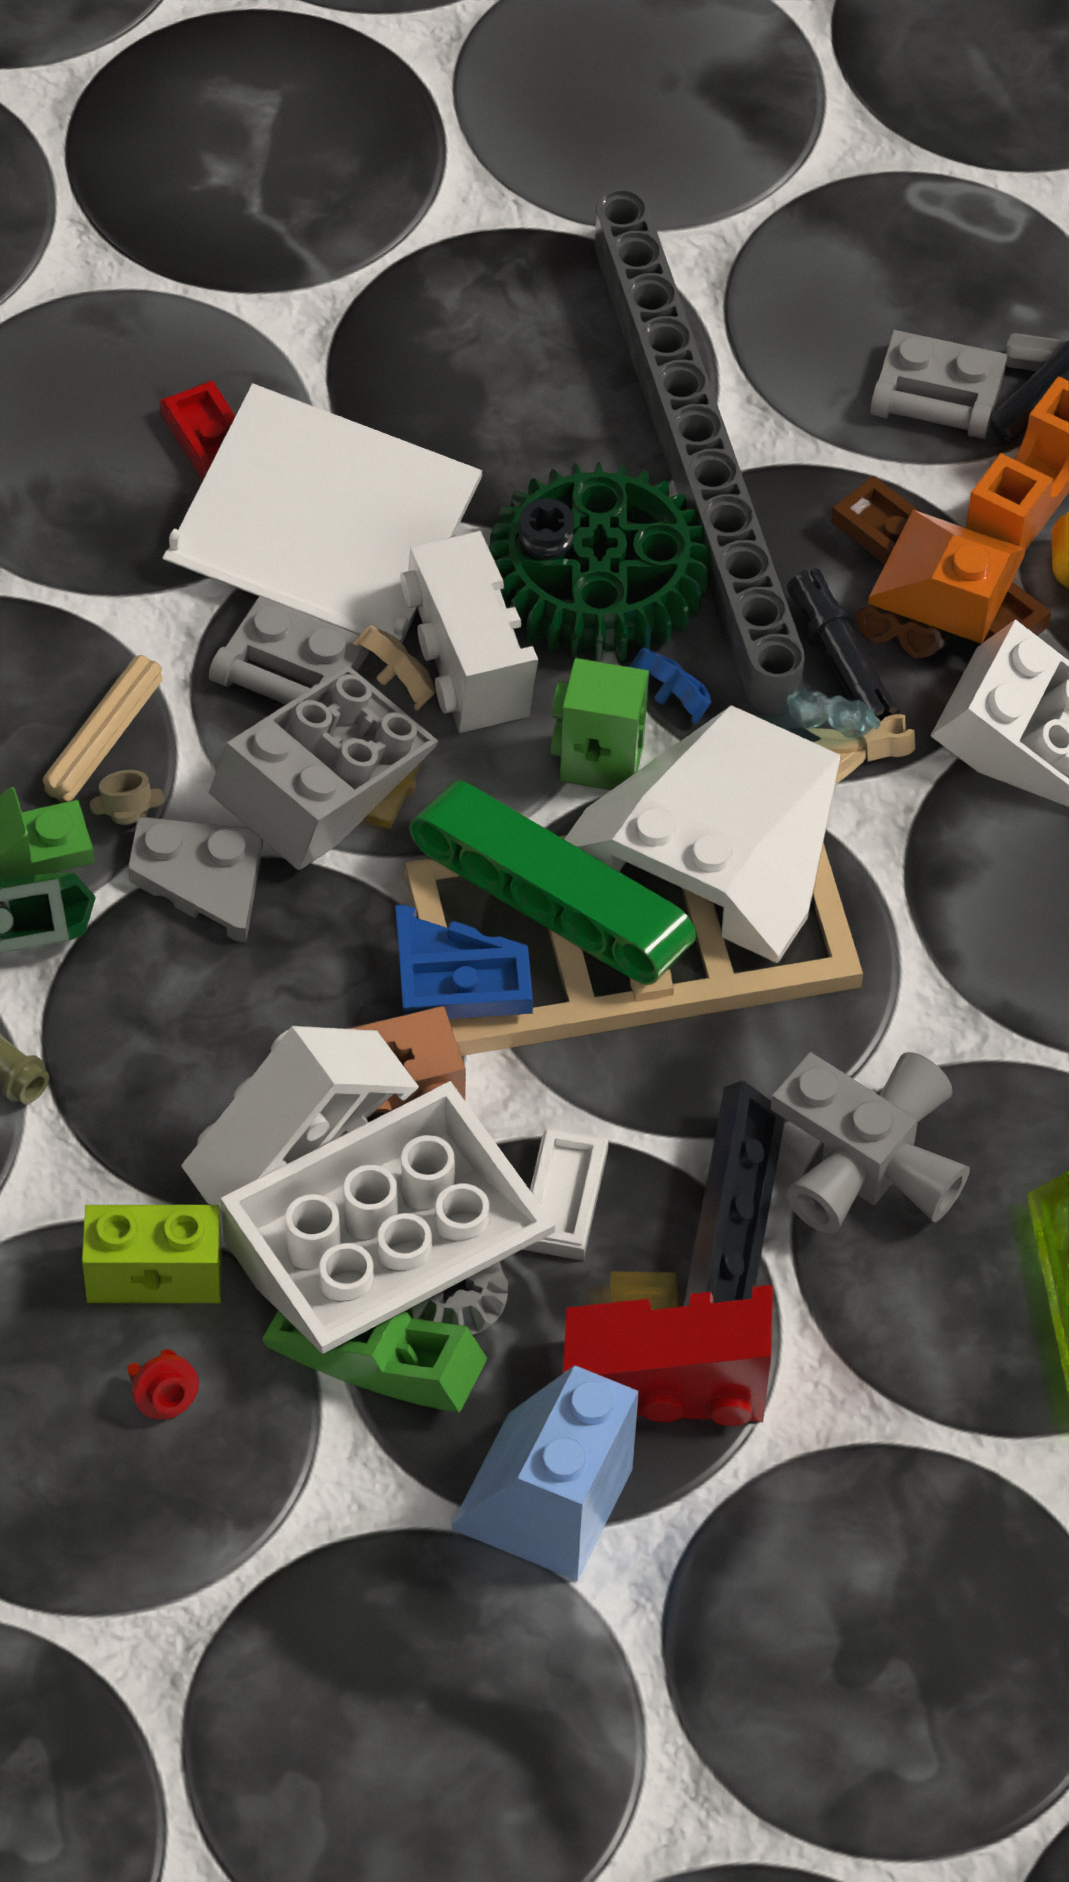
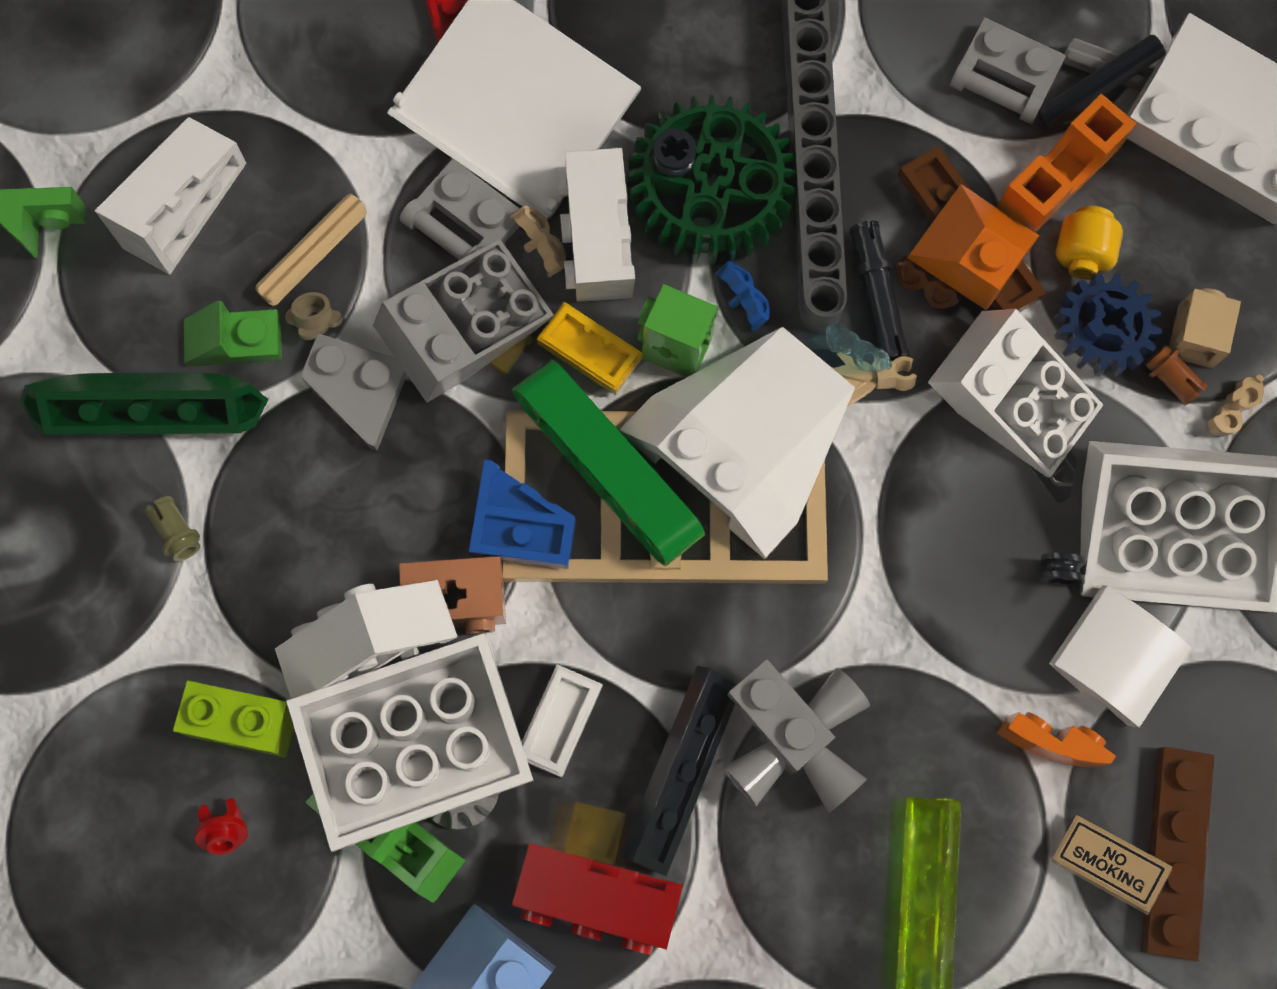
camera: 10 degrees right, 20 degrees up
none -> yellow plate [537,302,643,396]

